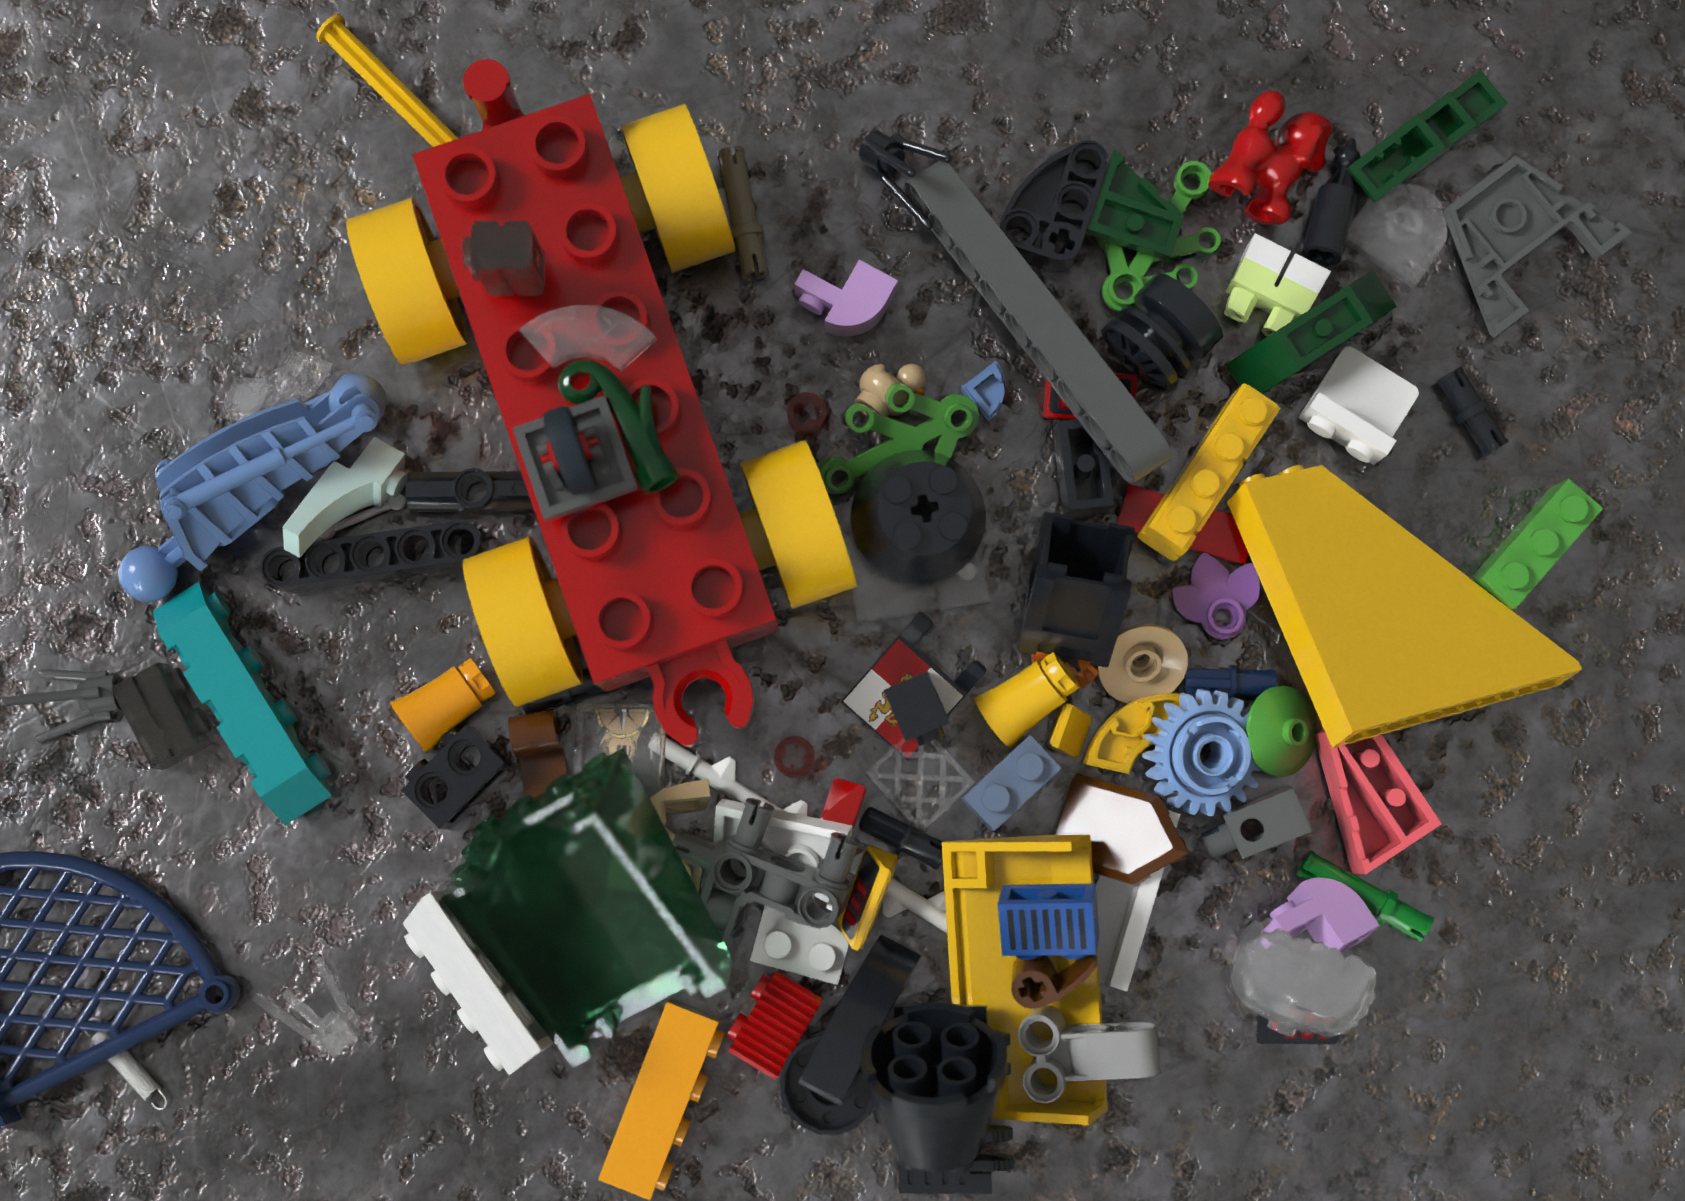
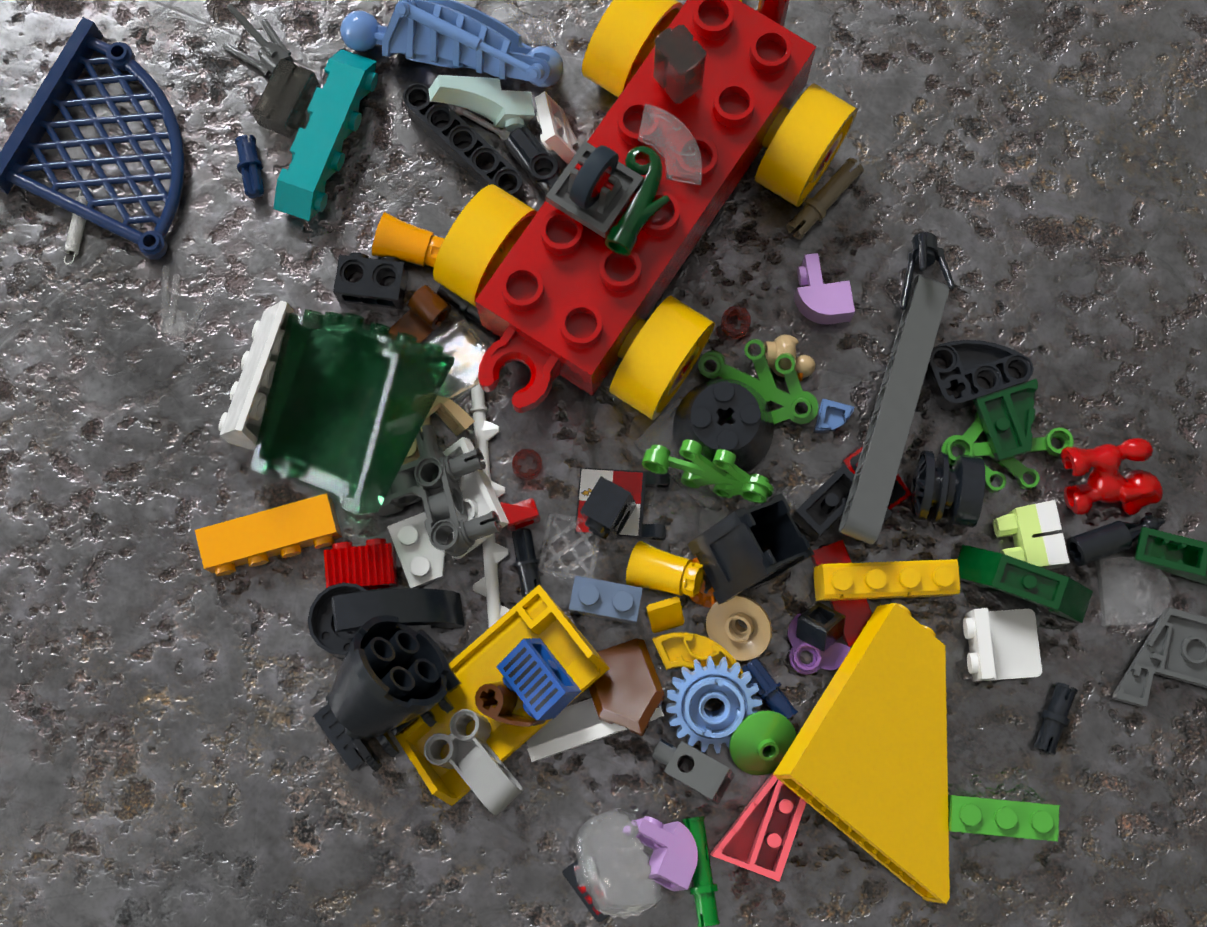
camera: 55 degrees right, 5 degrees down
slope [837,845,899,951] -> none
none -> dark blue axle [235,135,264,199]
none -> white wing [535,91,579,164]
none -> bright green plant [641,439,774,504]
none -> black slope [796,601,846,652]

